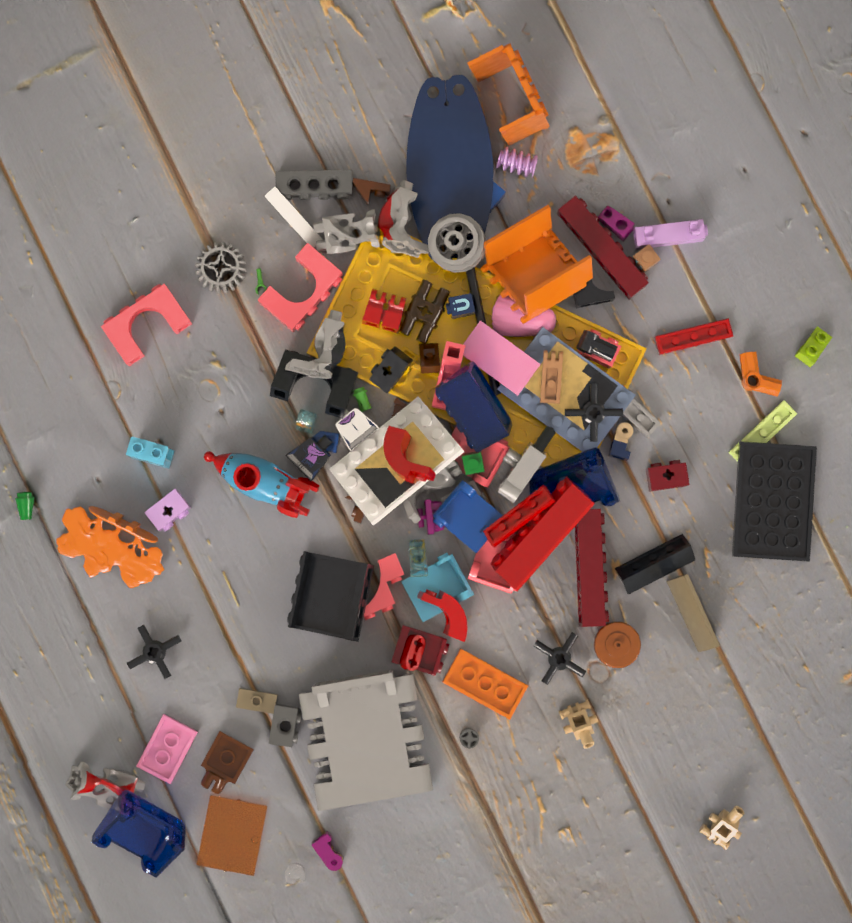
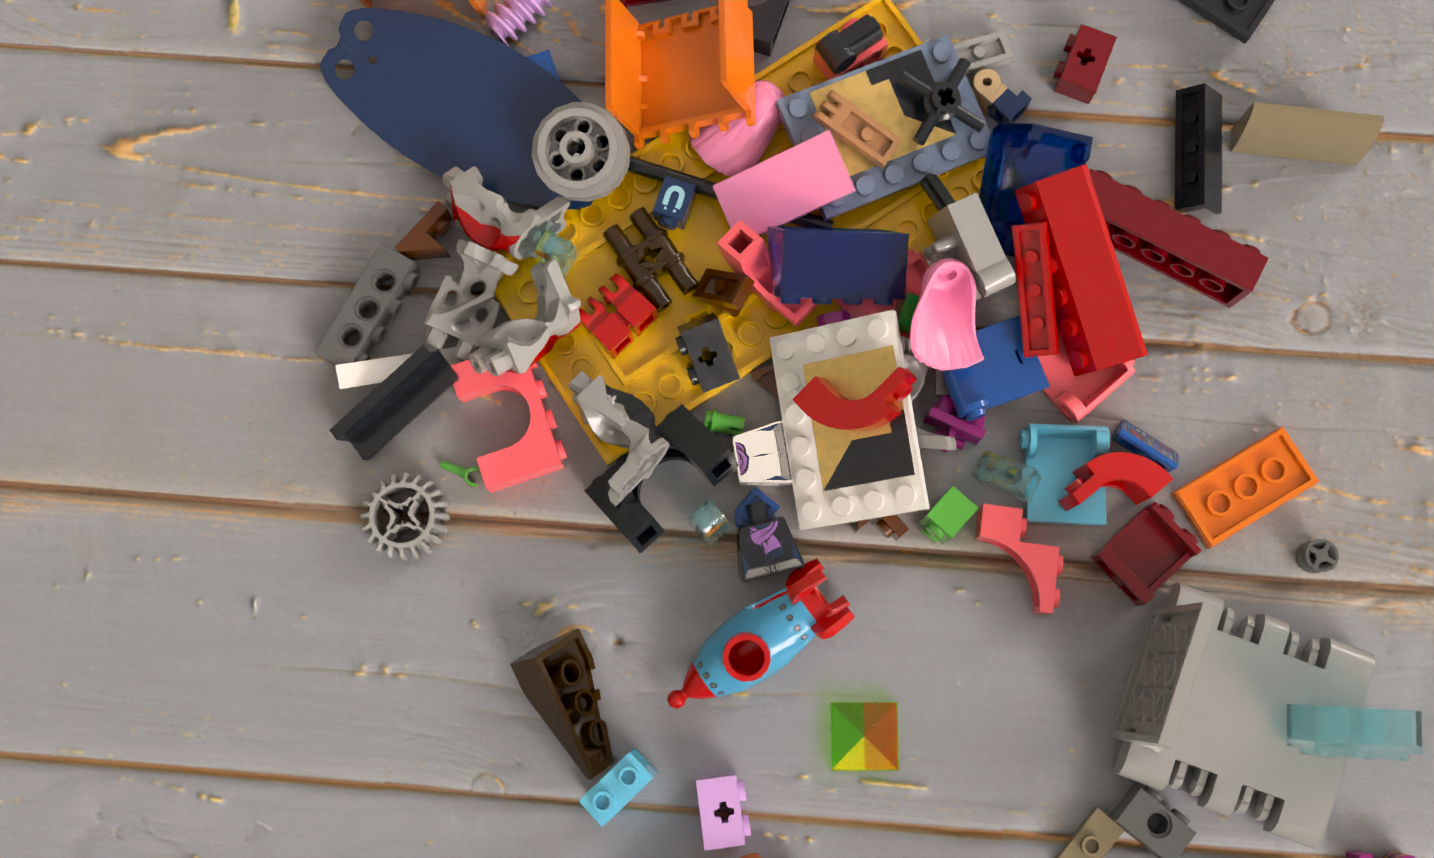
camera: 50 degrees left, 5 degrees down
coral arch [101,283,192,366] -> none
black panel [287,551,374,642] -> none
red beam [400,634,425,671] -> none
black bar [533,632,586,685] -> none
tan piece [559,700,598,748] -> none
dark orange wheel [594,622,641,668] -> none
none -> black panel [329,345,459,461]
none -> light grey hips [468,259,581,376]
none -> dark brown wedge [510,628,614,780]
none -> clear light blue leg [535,229,578,279]
none -> magenta tile [816,311,851,327]
none -> clear neon green tile [830,702,899,771]
none -> bright pink hair [910,258,984,371]
none -> bright green brick [918,486,978,544]
none -> blue slope [1111,420,1179,472]
none -> clear light blue brick [1286,704,1423,761]

